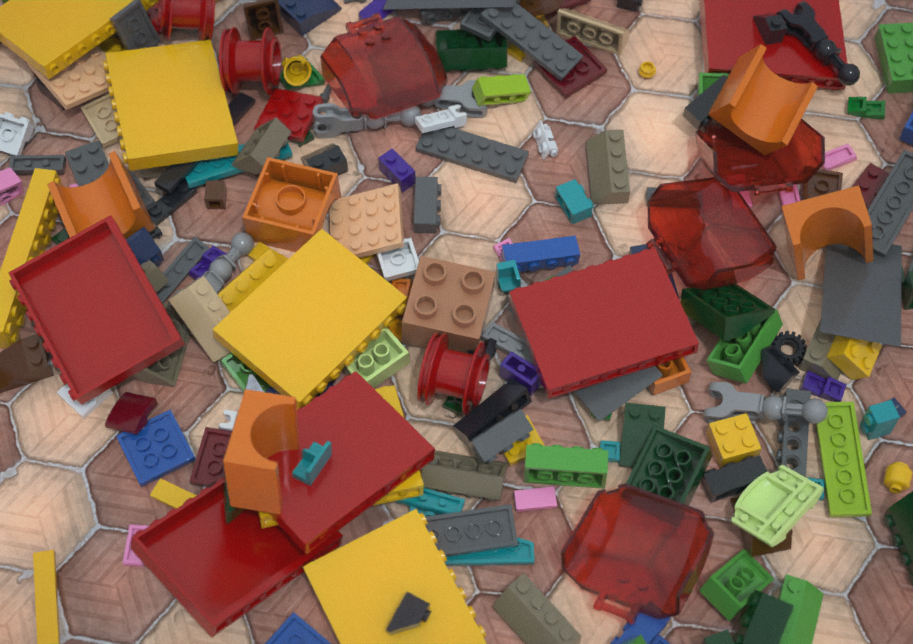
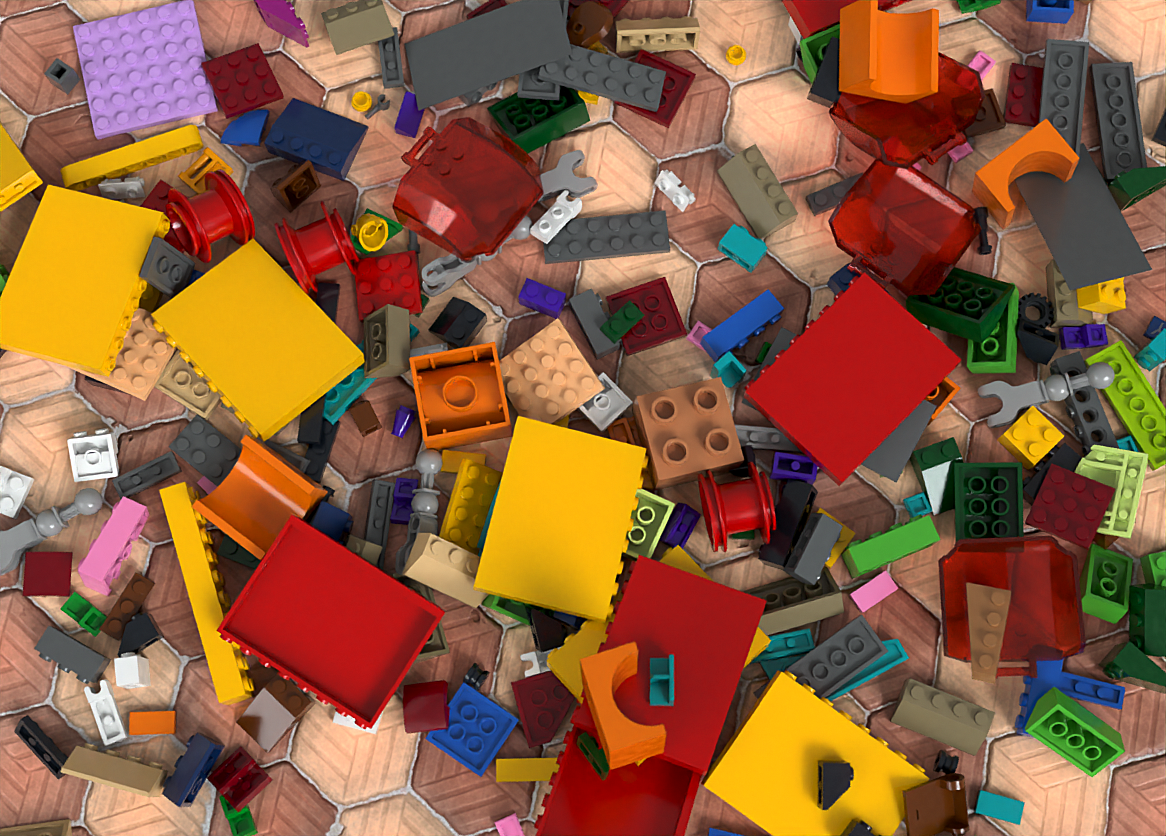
camera: 30 degrees left, 15 degrees up
lime brick [472,74,531,106] -> none
none -> dark purple cone [391,405,416,438]
none -> black wheel [463,663,490,691]
none -> dark green plate [600,300,645,344]
none -> dark red plate [605,277,687,356]
none -> dark purple slope [659,503,701,549]
none -> medium nougat wedge [966,582,1011,684]
none -> black piece [971,207,992,255]
none -> dark red plate [1025,464,1115,550]

